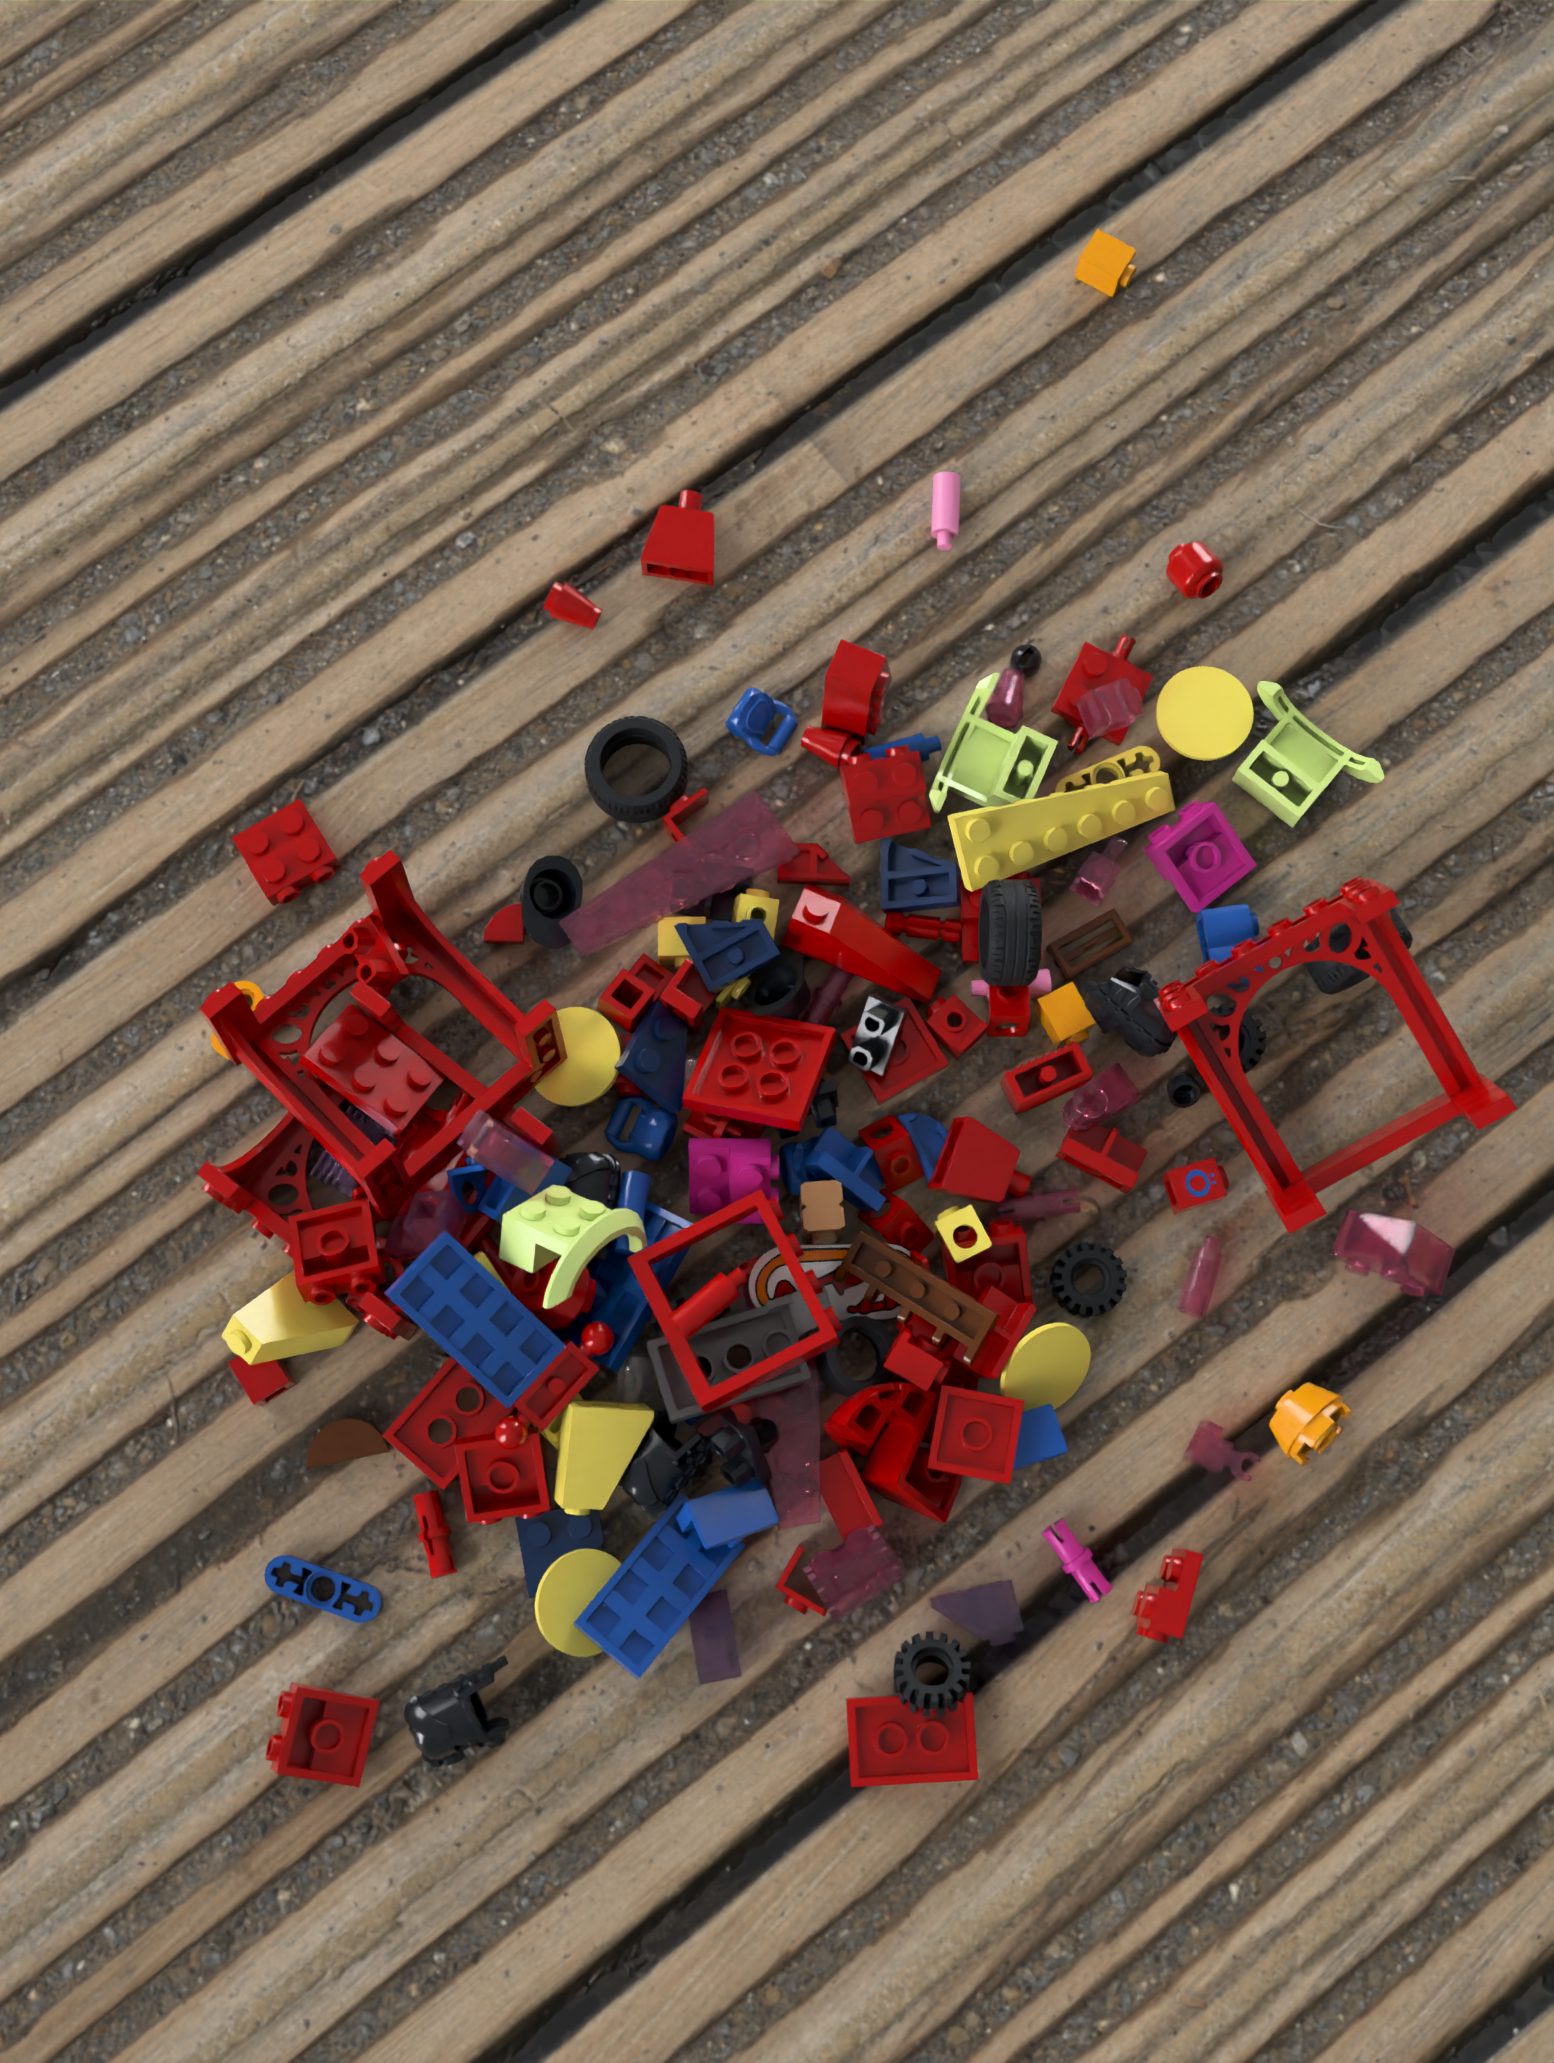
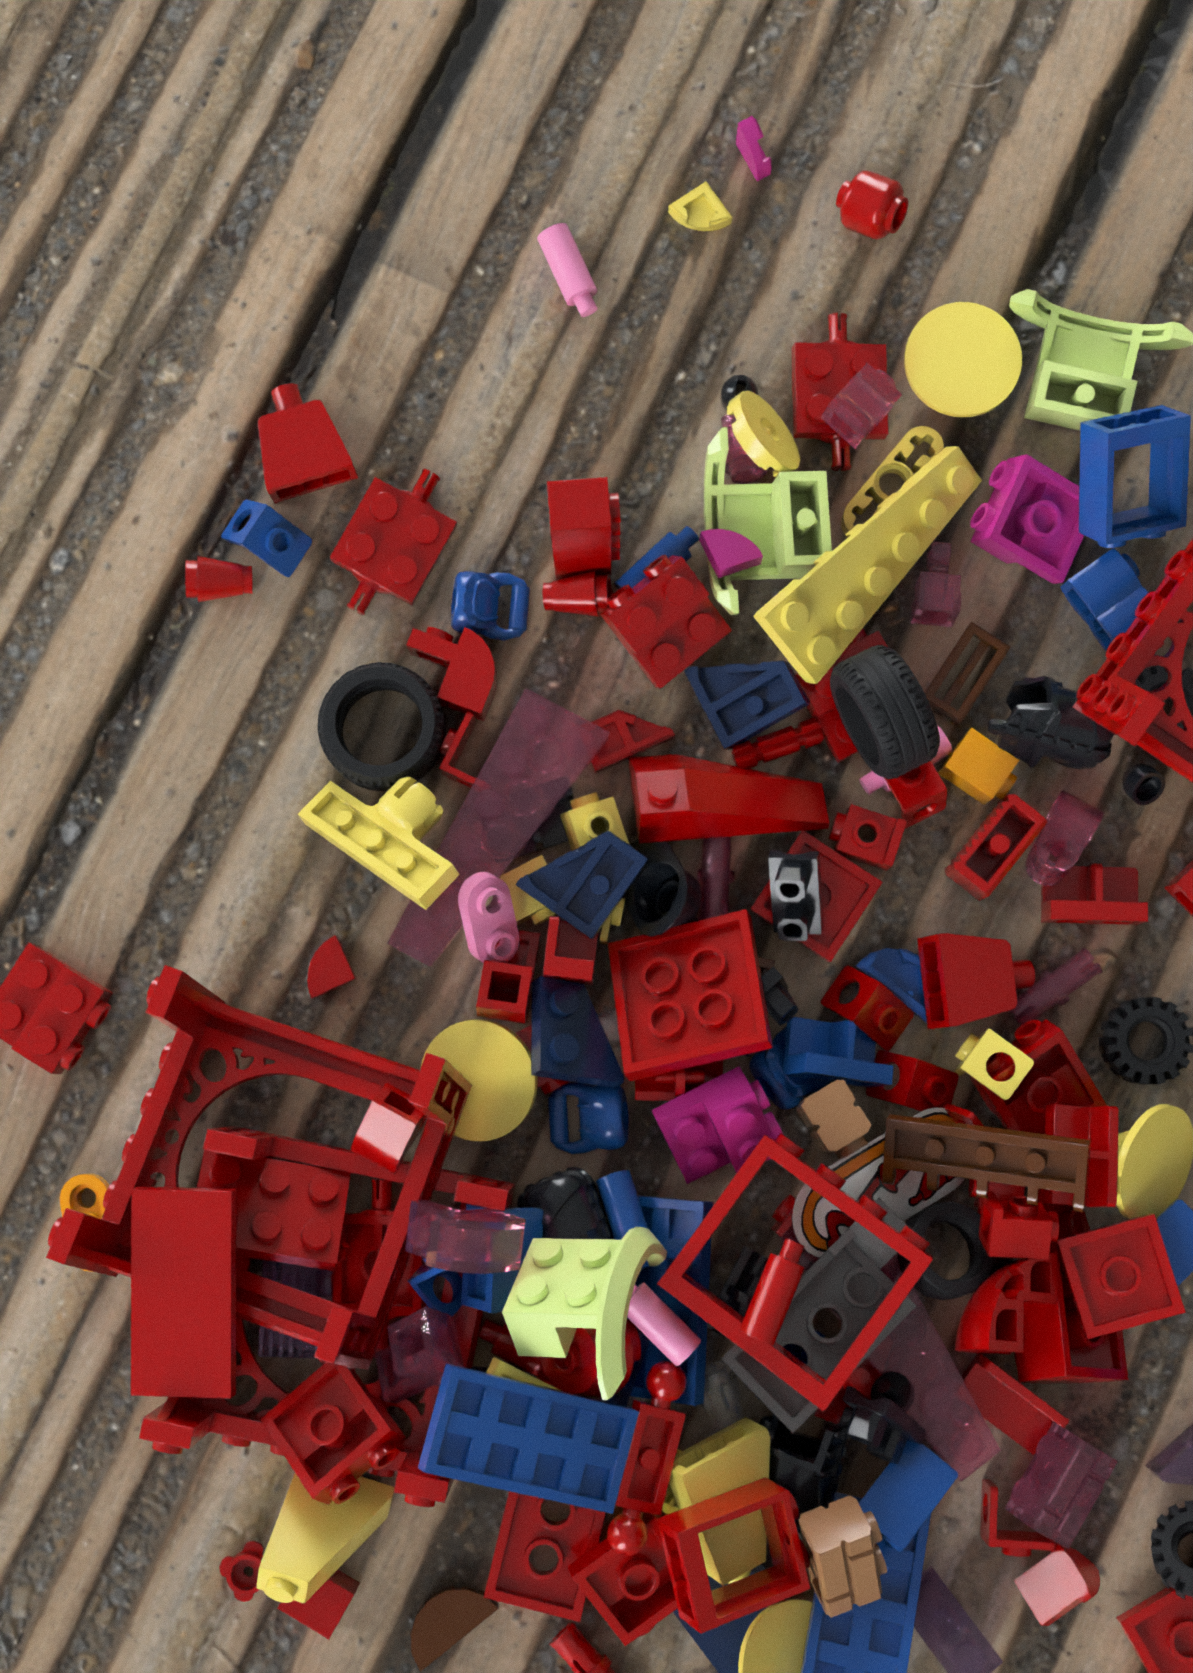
camera: 20 degrees left, 5 degrees up
red hips [339,915,410,998] -> none
black piece [520,855,583,949] -> none
none -> red tile [131,1187,237,1399]
none -> red plate [219,1540,264,1602]
none -> blue bracket [221,499,312,577]
none -> light yellow plate [298,776,460,910]
none -> red plate [330,469,457,615]
none -> brick [351,1082,426,1174]
none -> red brick [406,626,497,722]
none -> bright pink plate [458,872,519,963]
none -> bright pink cylinder [627,1282,701,1367]
none -> red window [657,1477,810,1634]
none -> light yellow tile [668,181,732,231]
none -> dark pink tile [699,529,763,578]
none -> light yellow tile [727,391,801,477]
none -> dark pink tile [735,116,772,181]
none -> medium nougat brick [798,1495,887,1618]
none -> tile [1014,1542,1100,1626]
none -> blue window [1079,405,1191,548]

